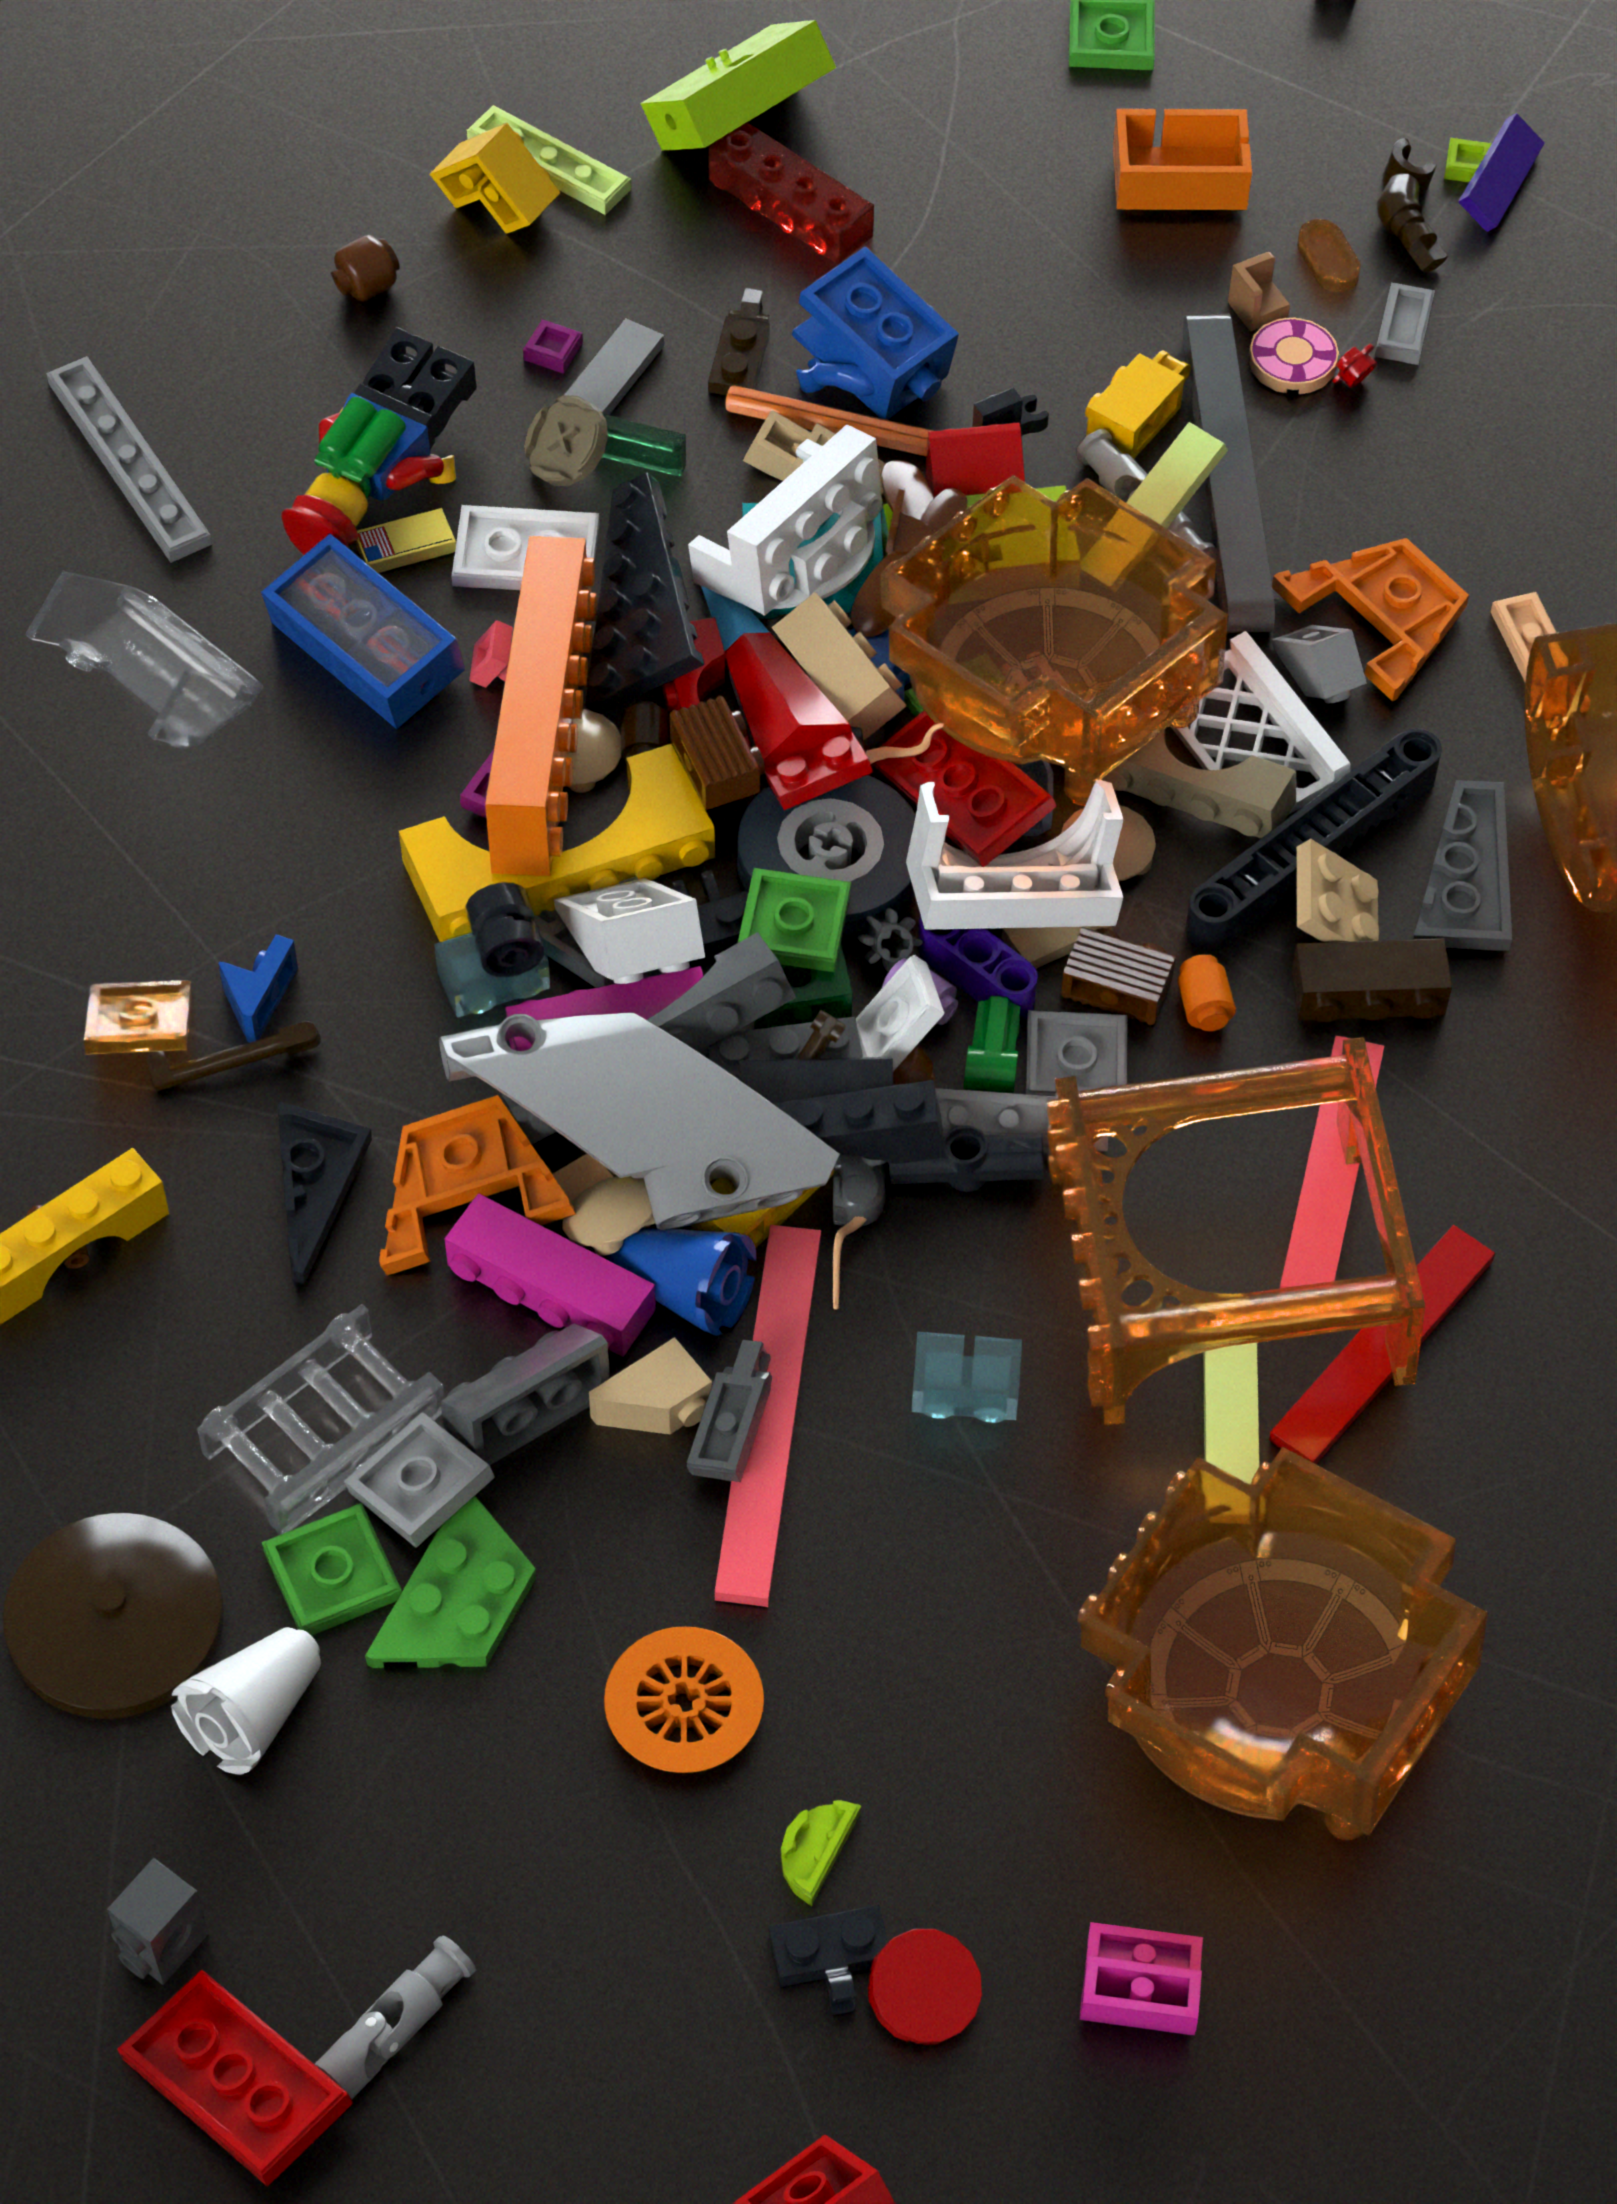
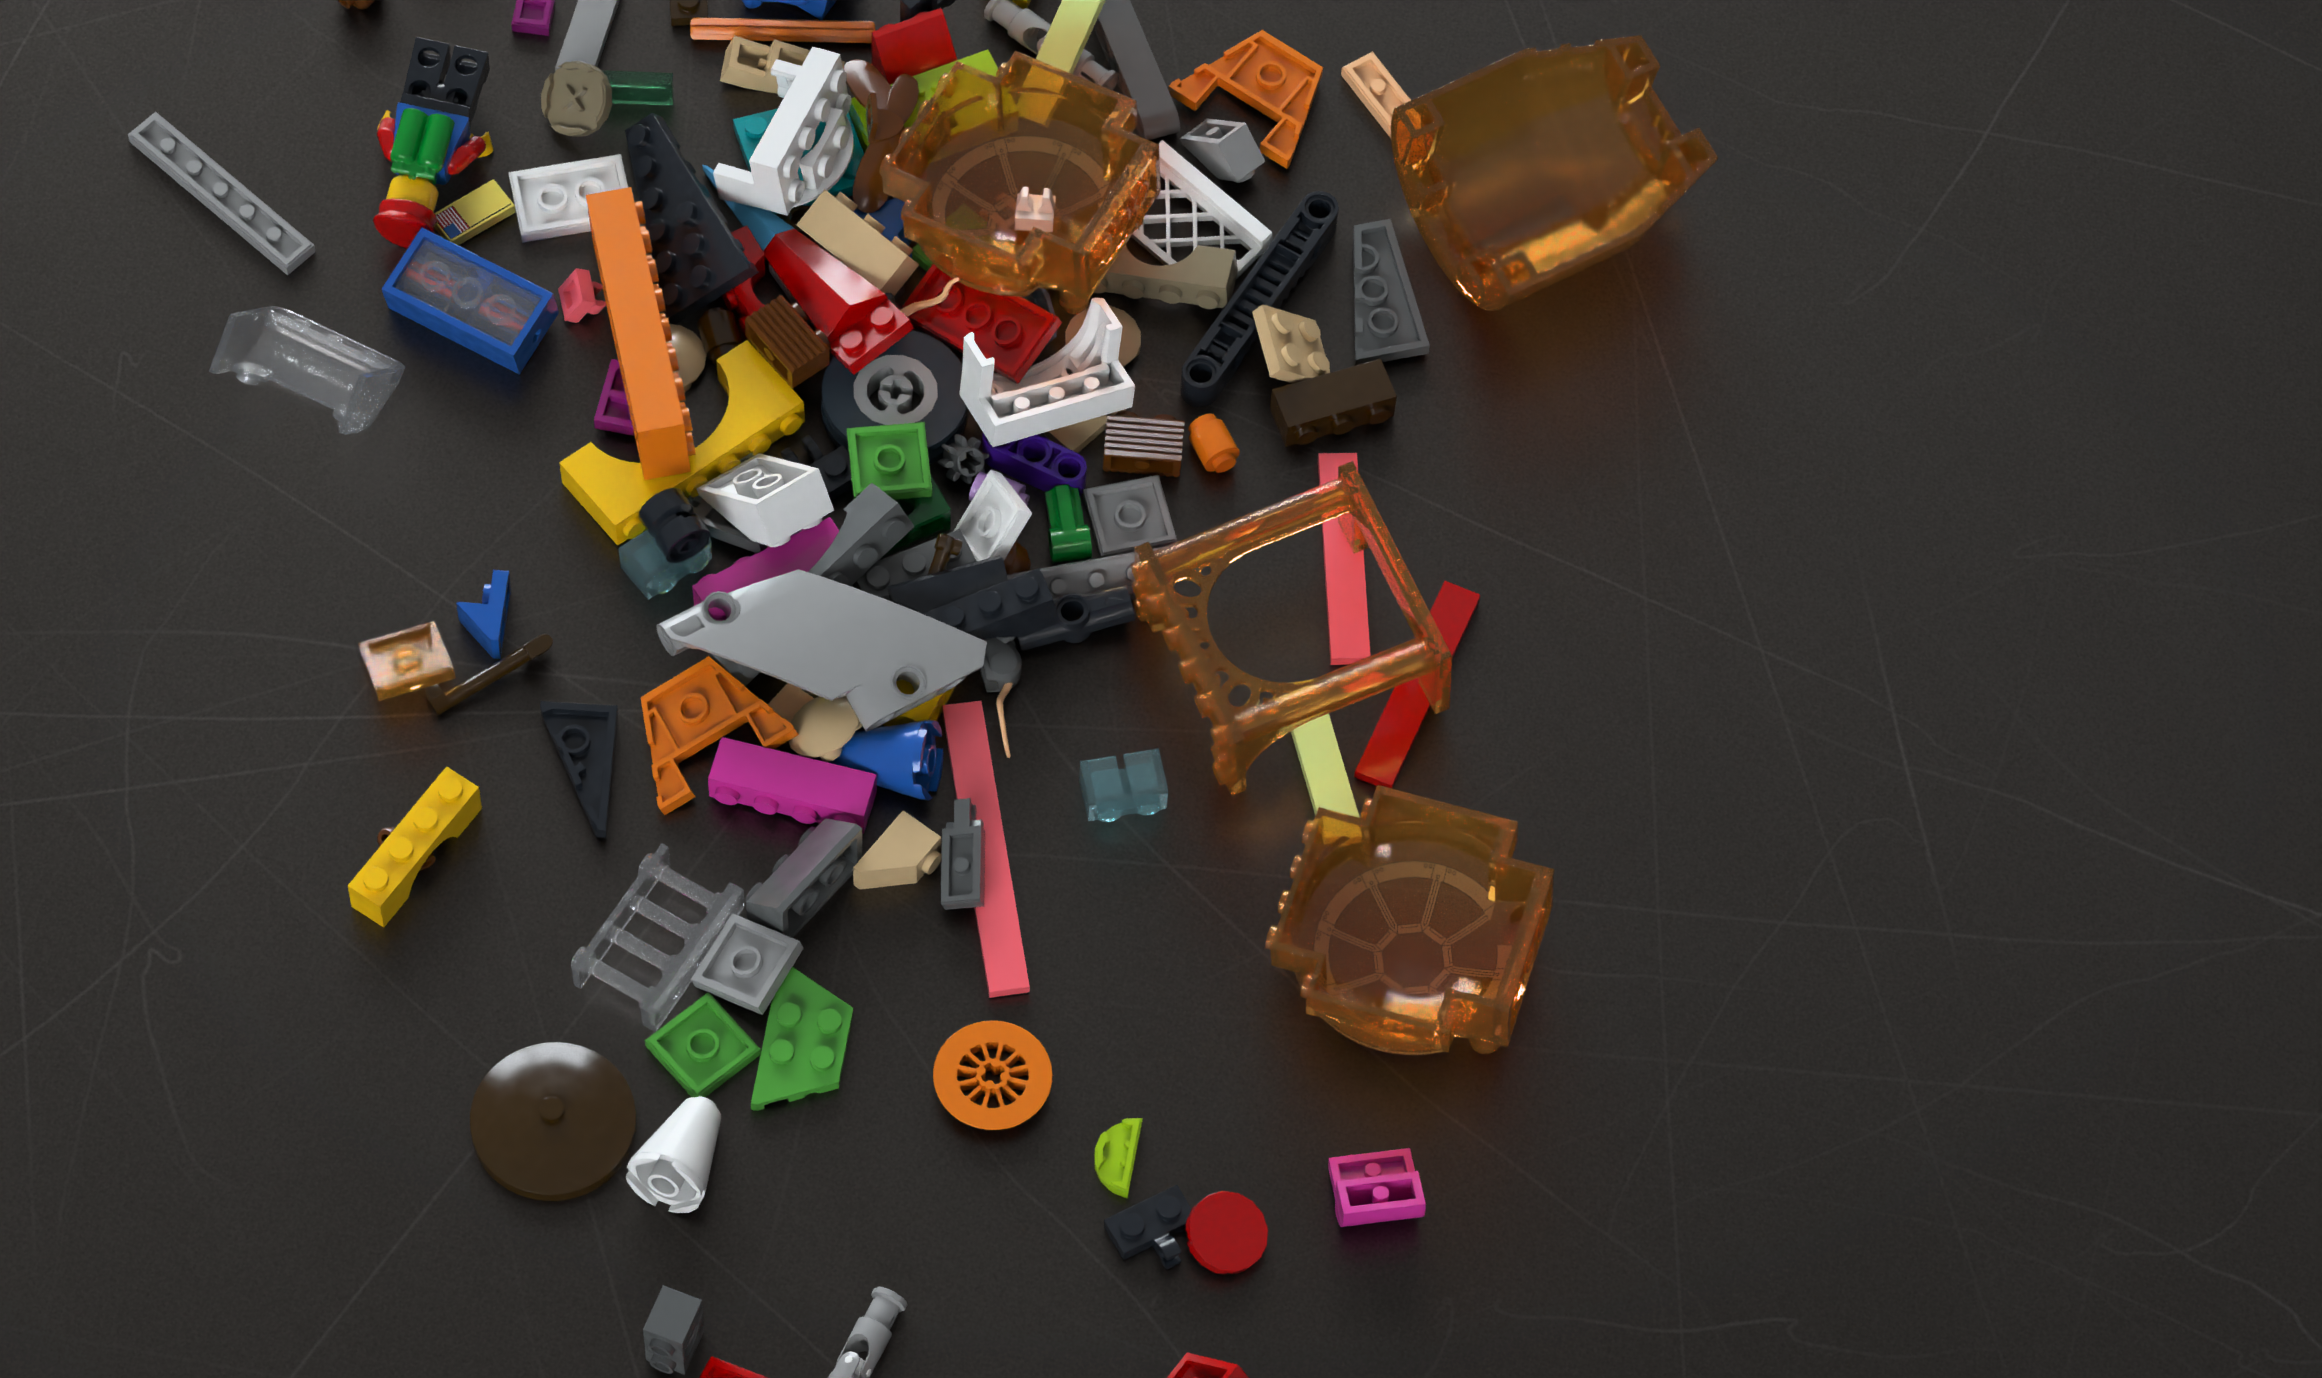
camera: 20 degrees left, 5 degrees up
none -> white tile [1015,187,1056,232]

